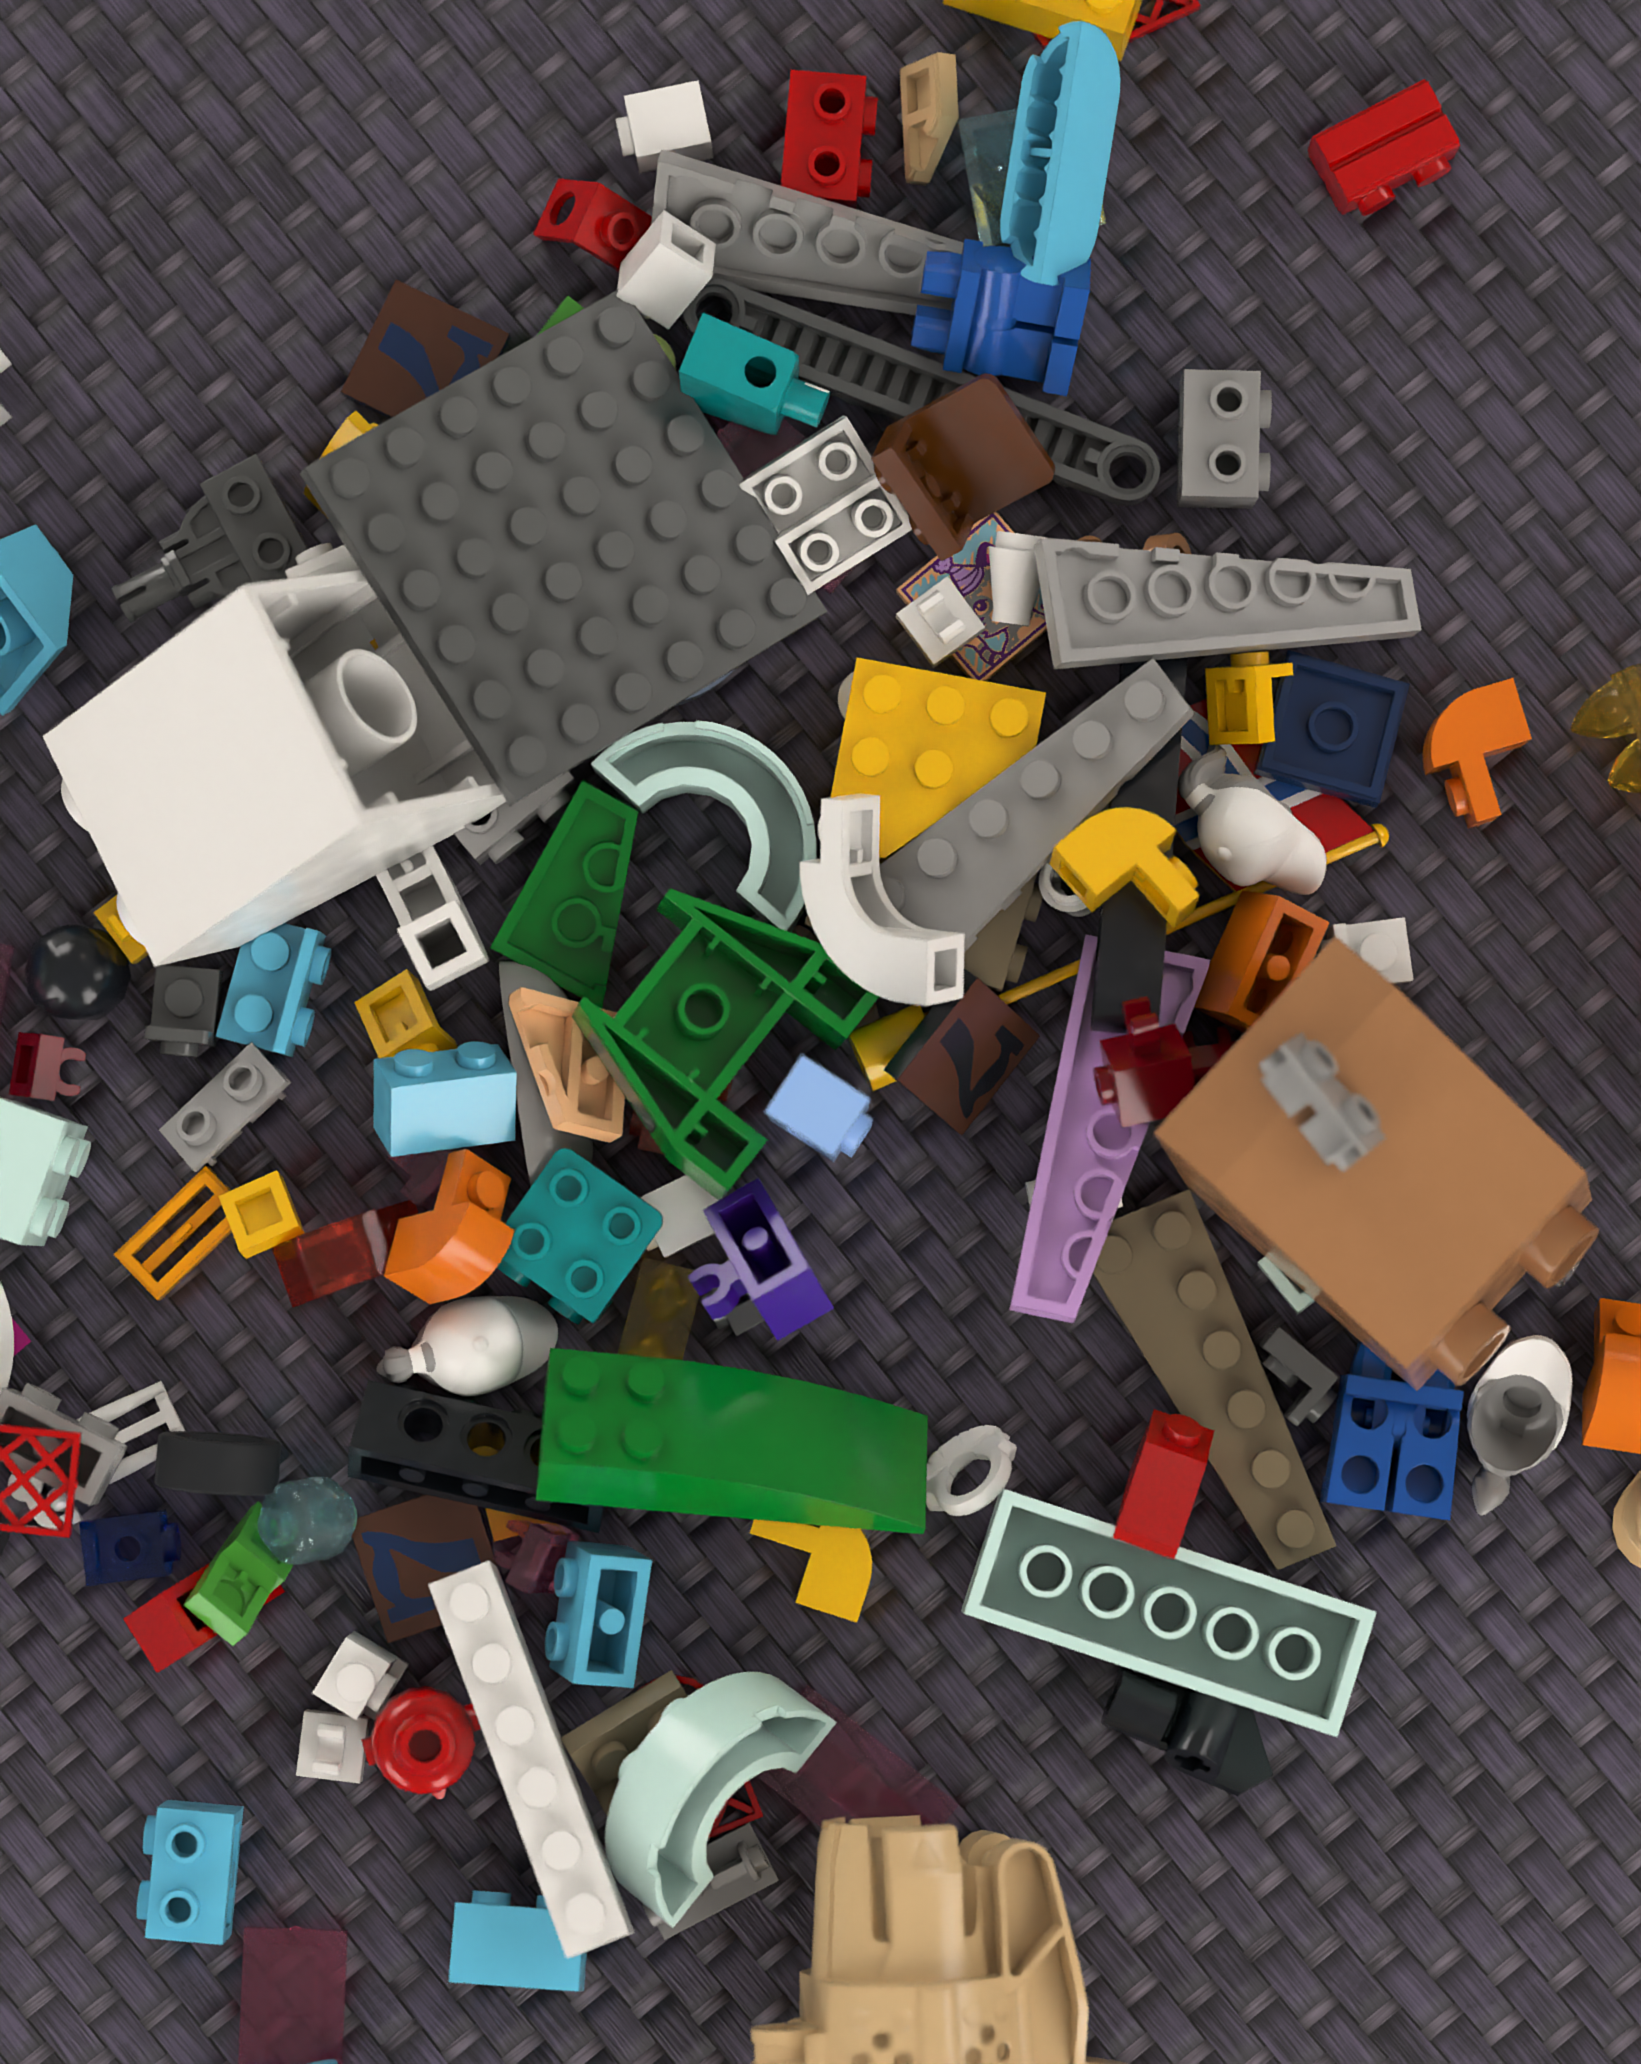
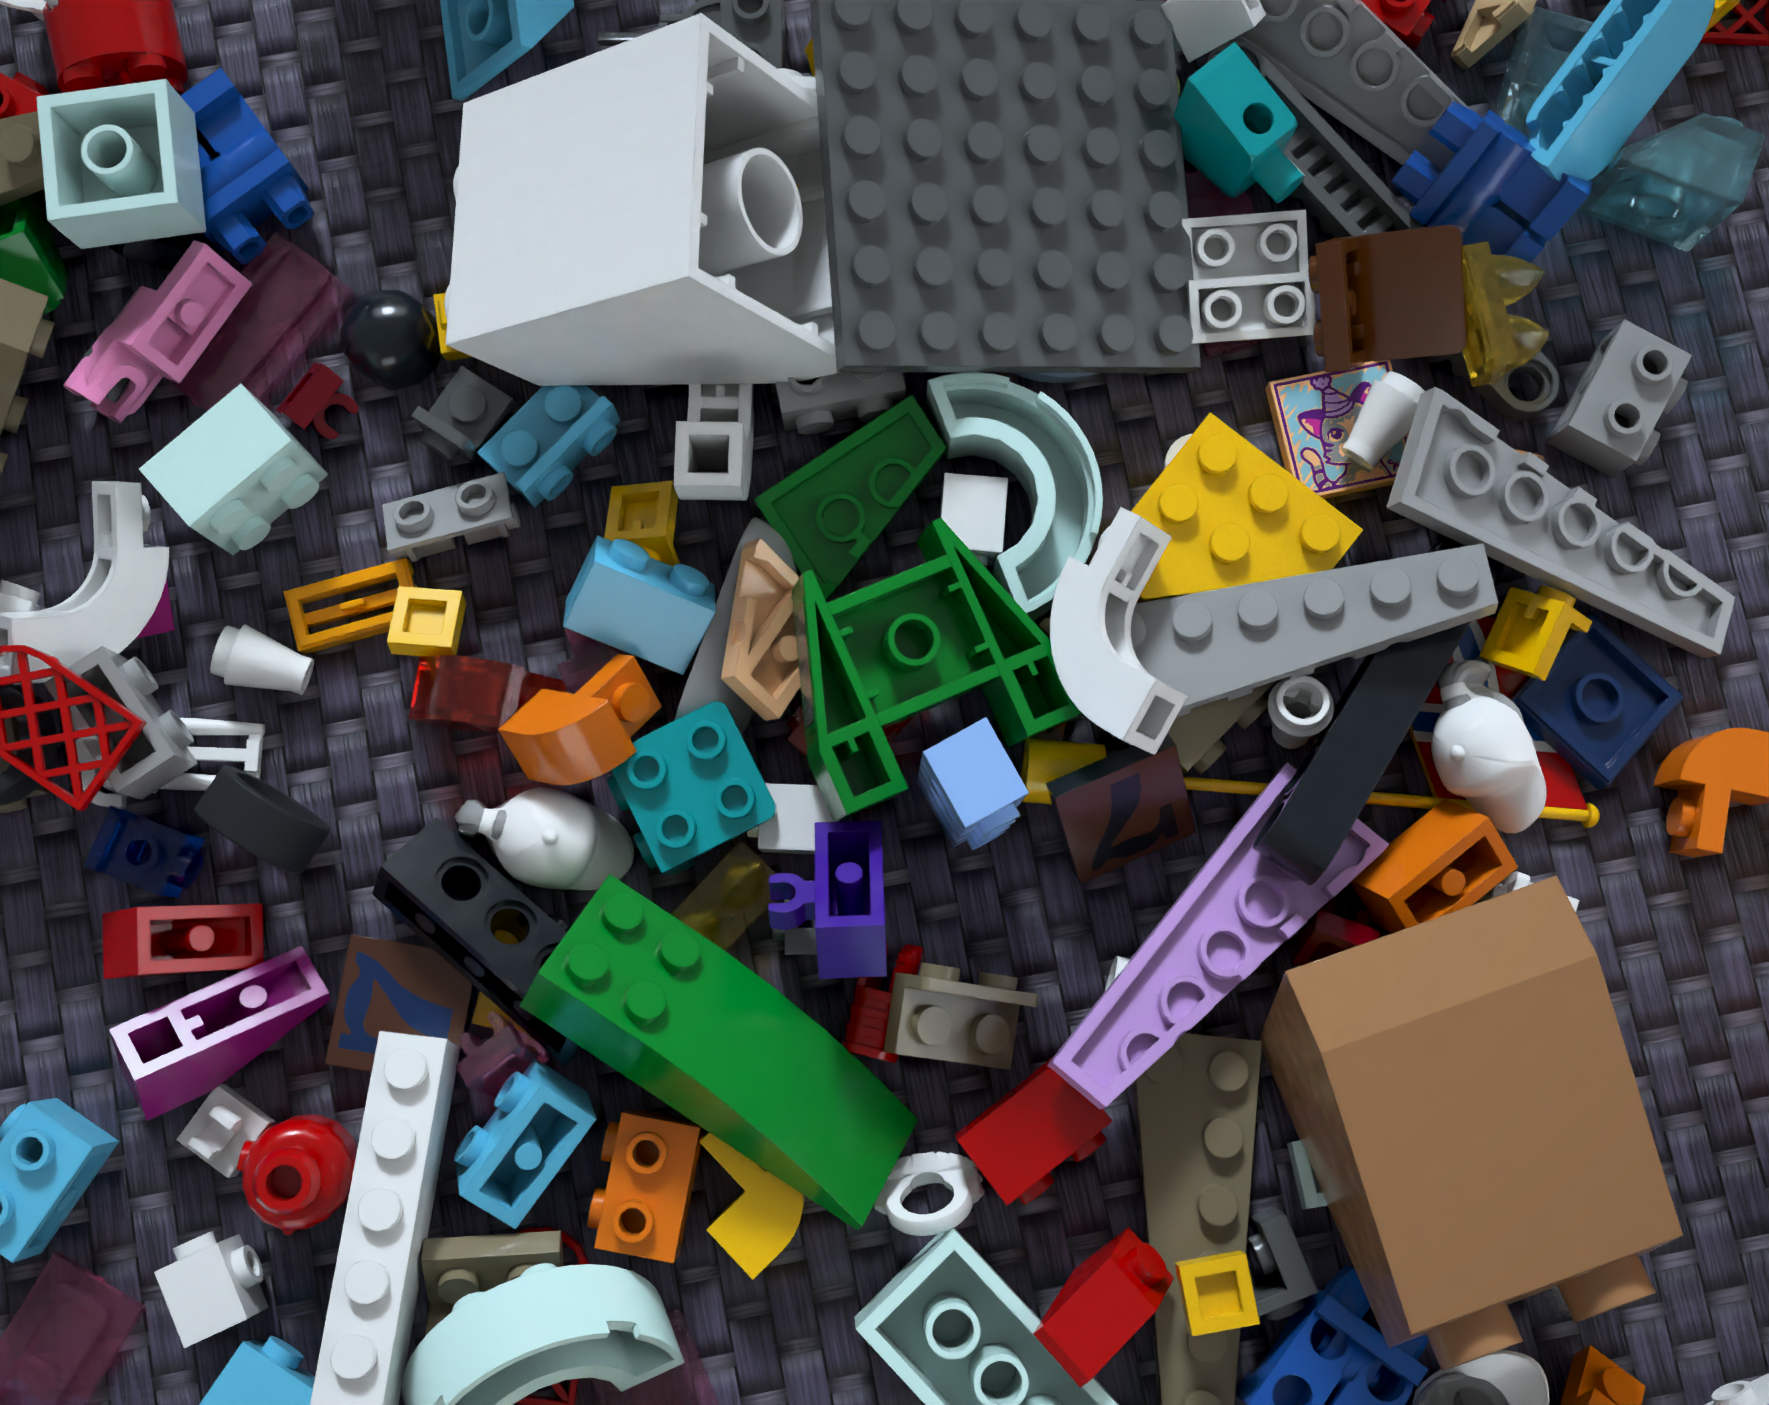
camera: 20 degrees right, 5 degrees down
bright green slope [184,1501,306,1646] -> none
clear light blue head [258,1476,357,1565] -> none
white brick [312,1631,409,1720] -> none
white tile [896,576,985,668] -> none
yellow brick [1050,808,1199,928] -> none
dark red brick [1093,996,1195,1128] -> none
light grey hinge [1258,1032,1387,1173] -> none
none -> magenta slope [109,946,330,1121]
none -> white brick [154,1231,269,1348]
none -> white cone [210,624,314,695]
none -> orange brick [588,1108,705,1263]
none -> red hinge [841,941,923,1063]
none -> dark tan bracket [883,963,1039,1070]
none -> white brick [940,473,1008,569]
none -> red brick [954,1054,1113,1206]
none -> yellow tile [1175,1250,1260,1337]
none -> clear yellow tile [1462,241,1549,387]
none -> clear light blue slope [1576,113,1766,252]

